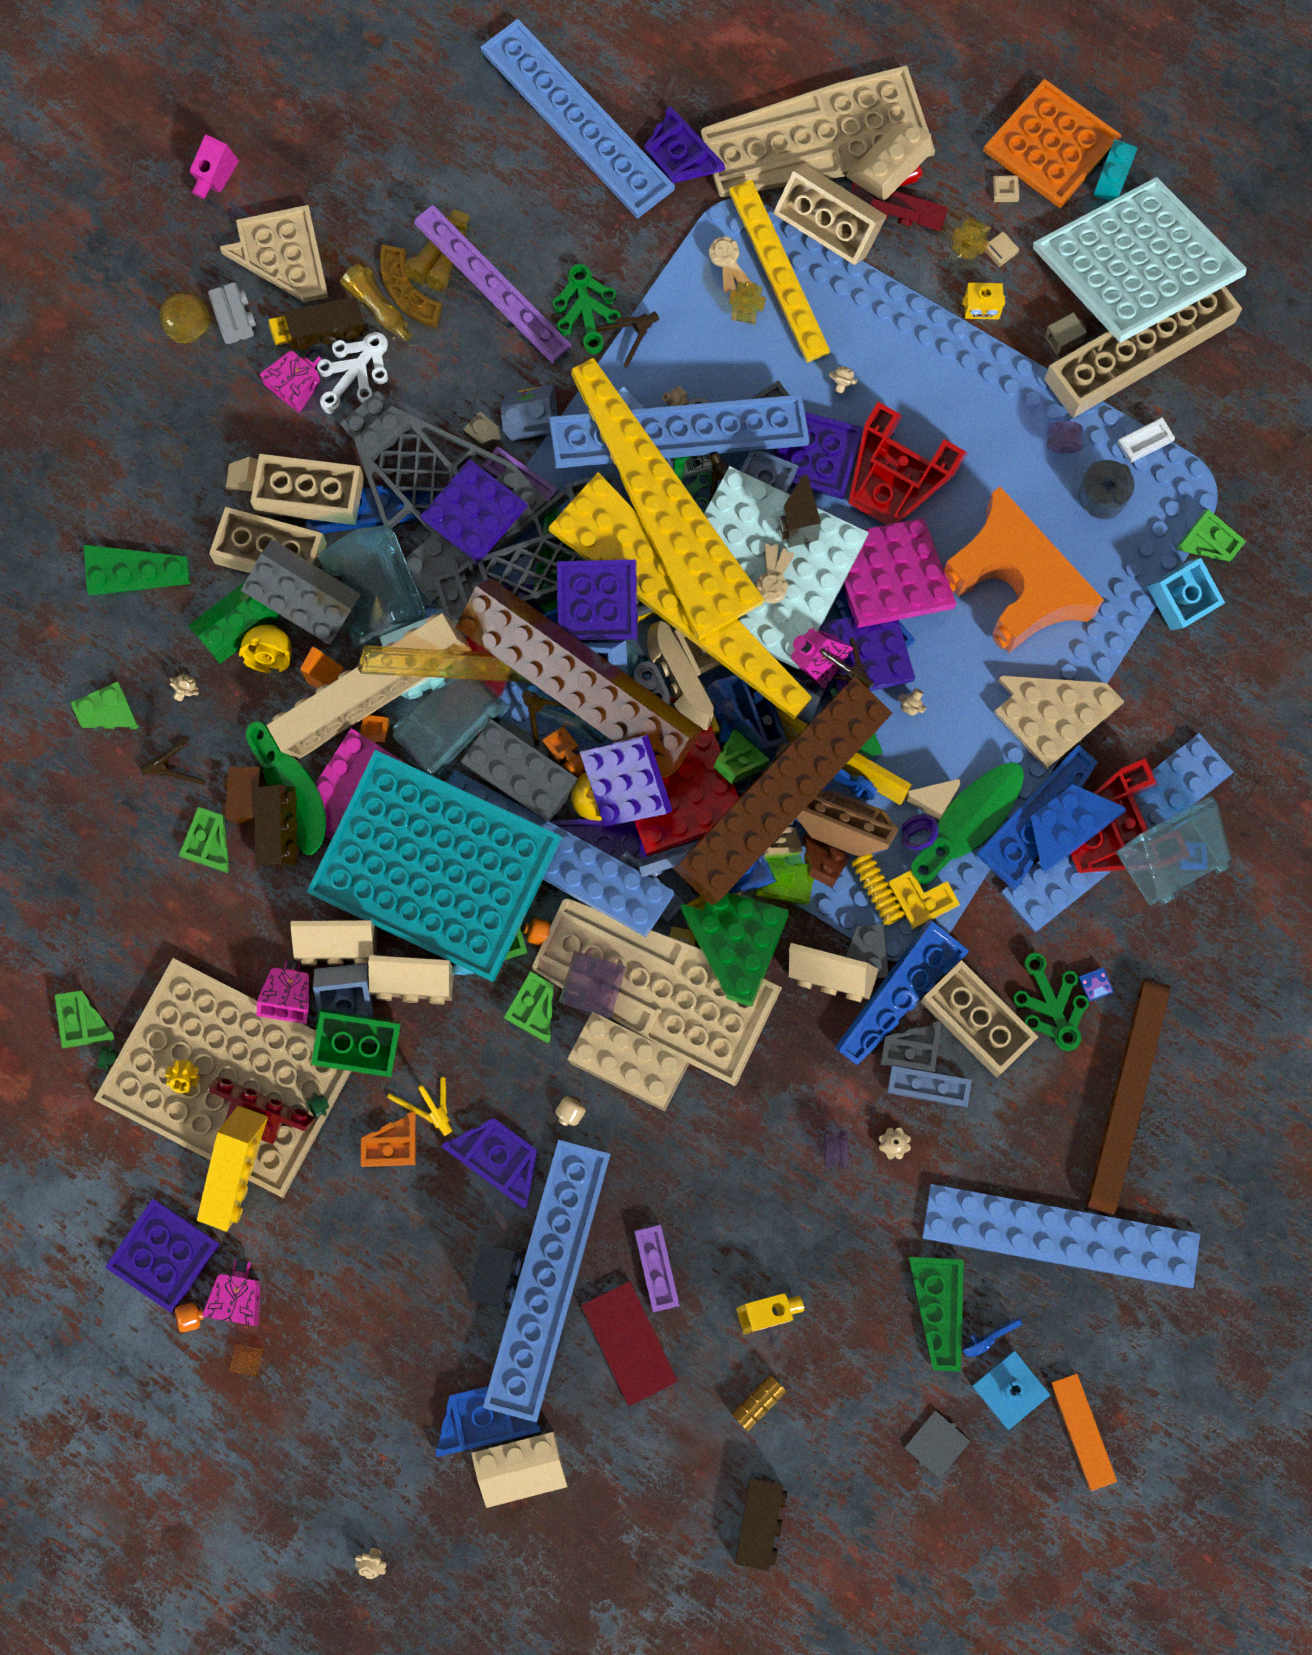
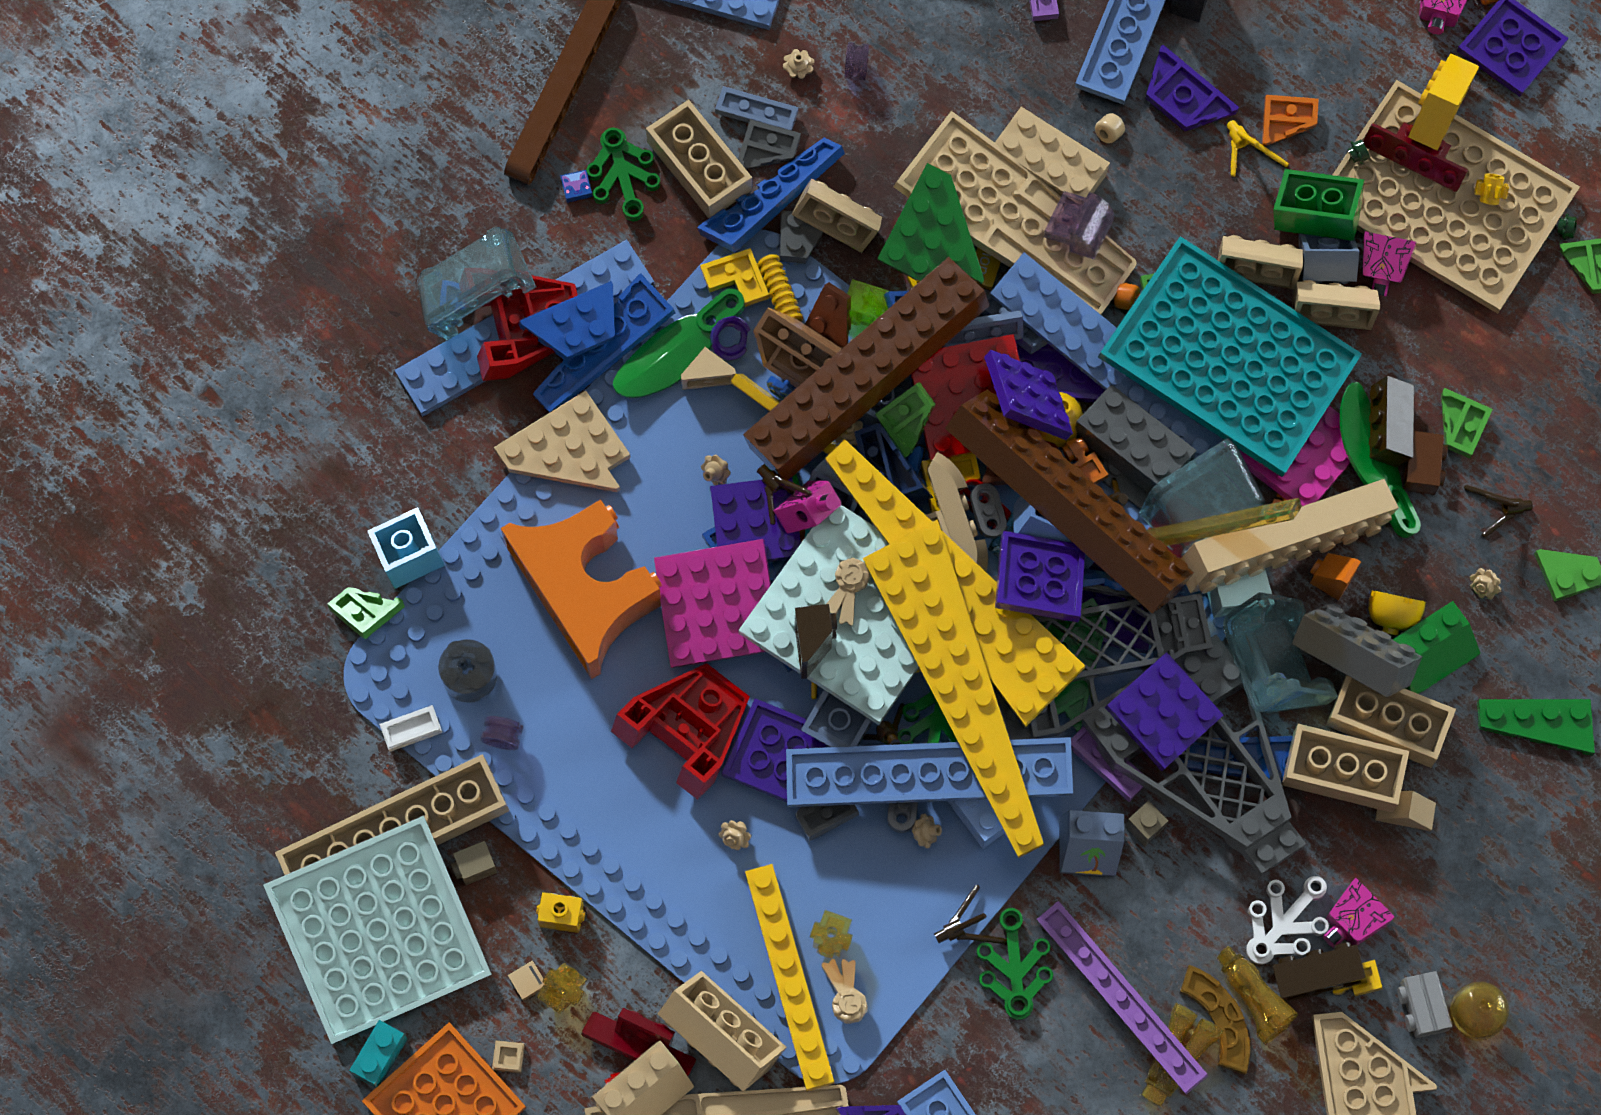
camera: 175 degrees left, 5 degrees down
bright green wing [504,972,554,1044] -> none

